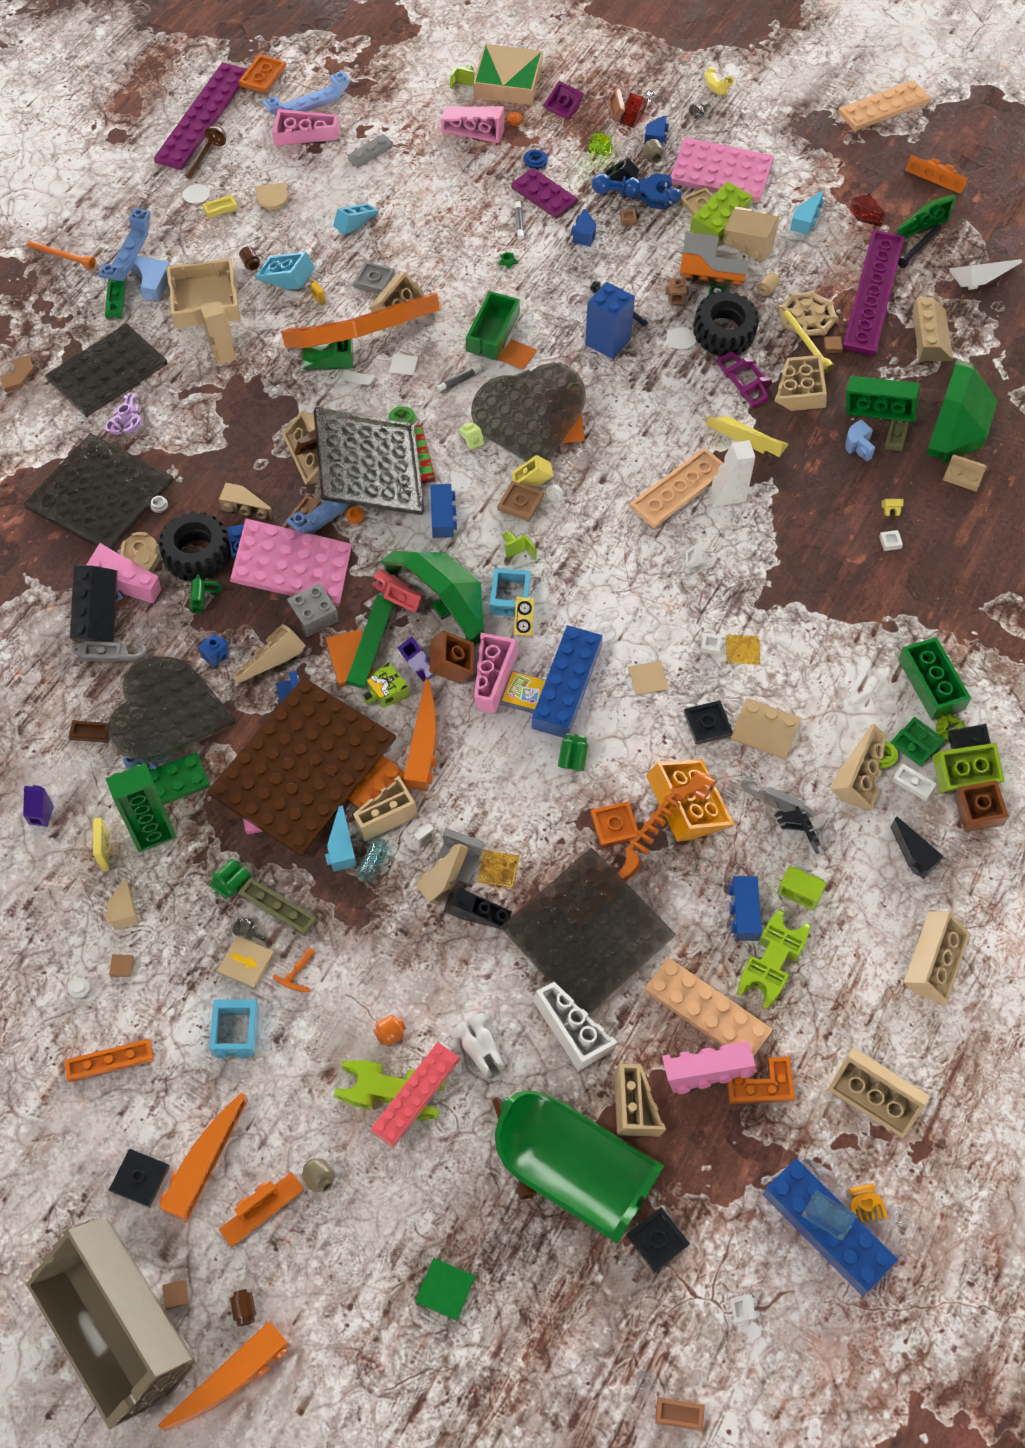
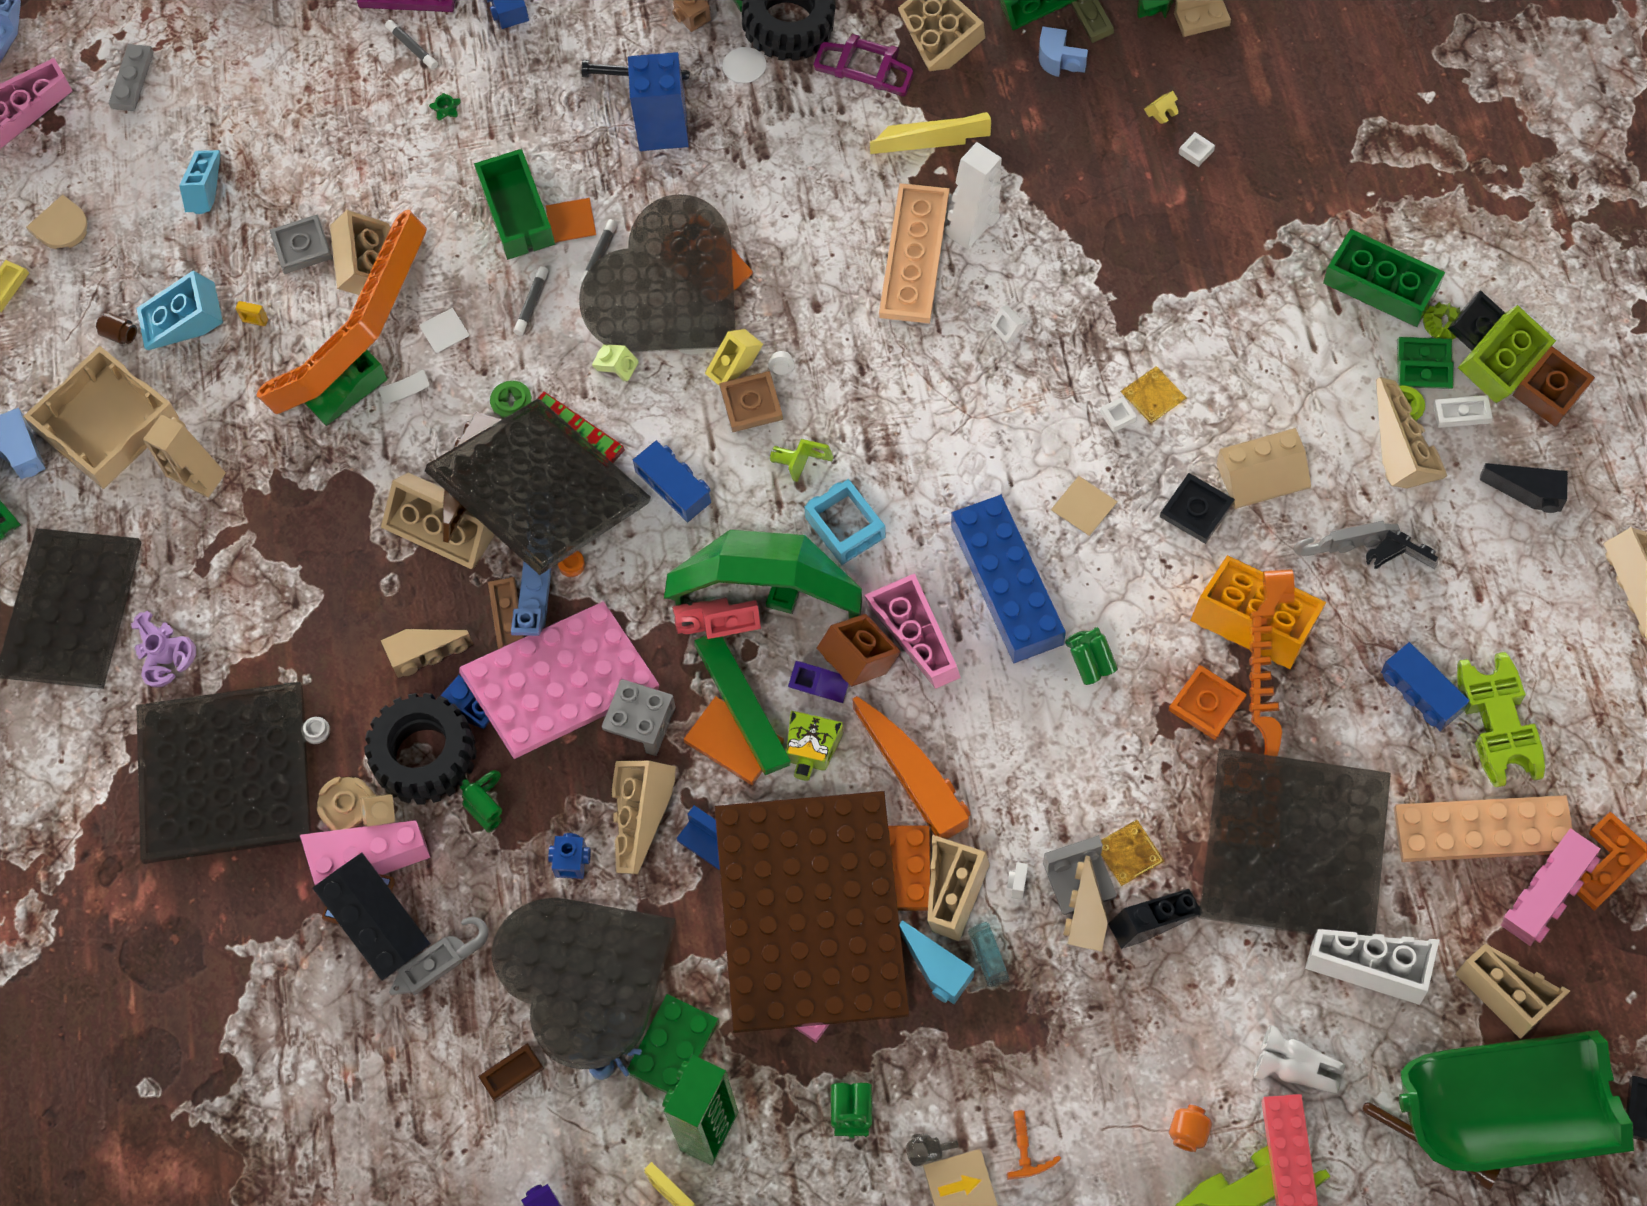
camera: 35 degrees left, 5 degrees up
olive plate [238,877,317,936] -> none
tile [500,670,546,714] -> none
tile [514,597,535,636] -> none
lime brick [777,865,827,911] -> none

